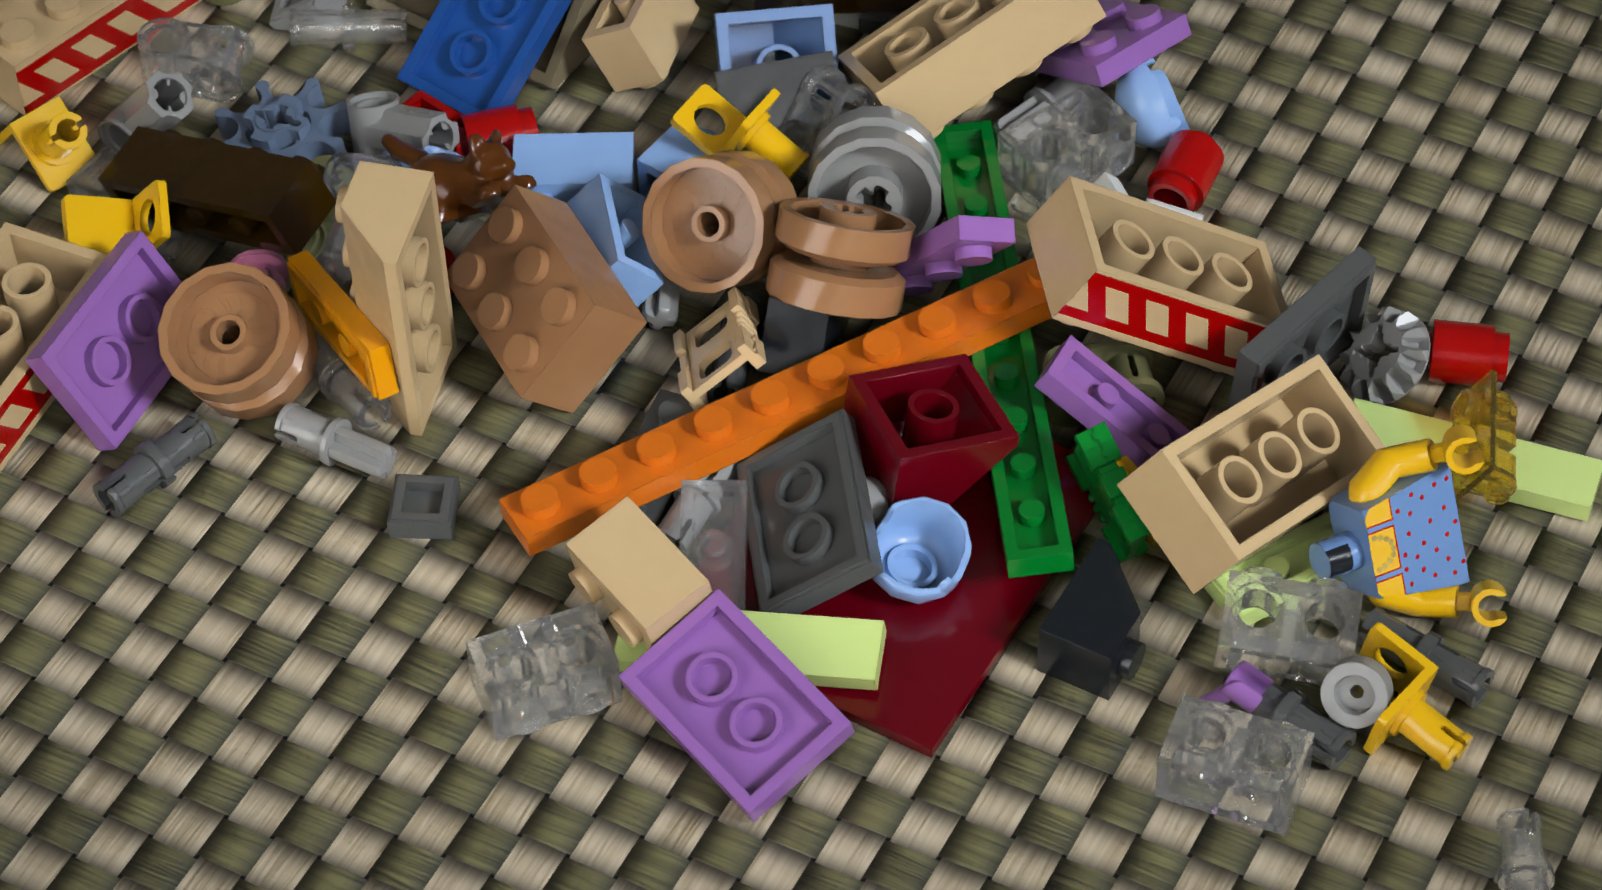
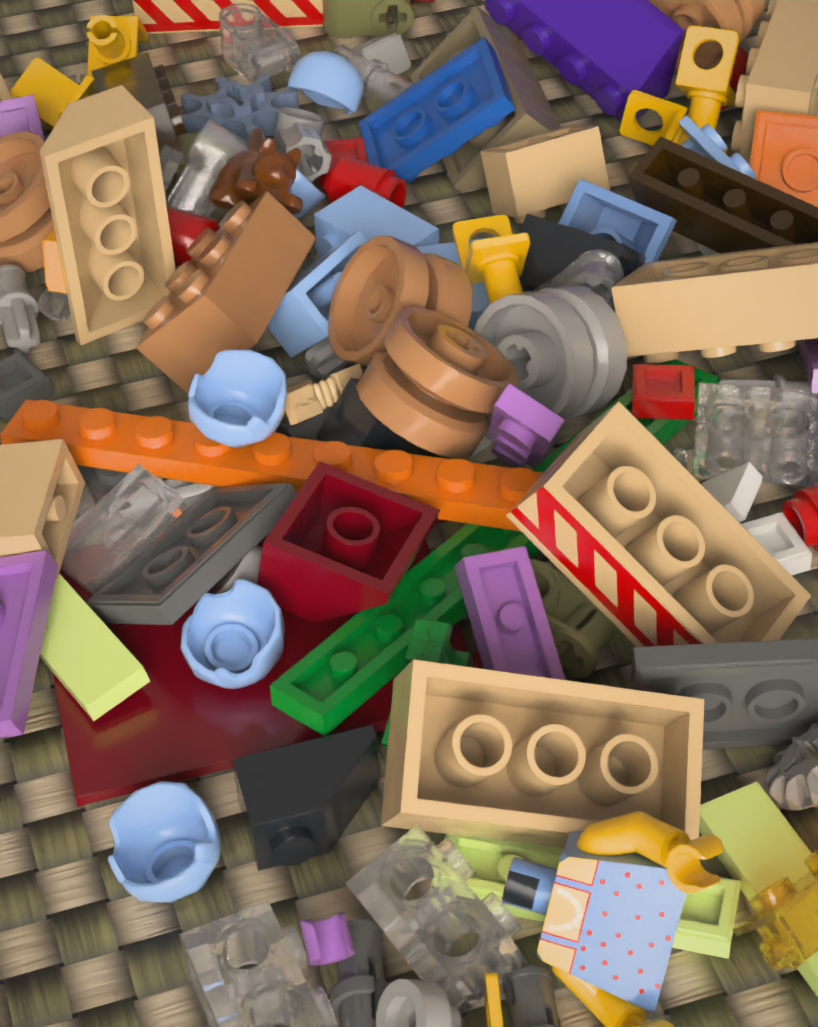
camera: 45 degrees right, 5 degrees down
light grey piece [98,70,194,155] -> none
none -> light blue hair [108,781,221,903]
none -> light blue hair [188,350,287,448]
none -> light blue hair [287,51,364,115]
none -> red tile [632,364,695,420]

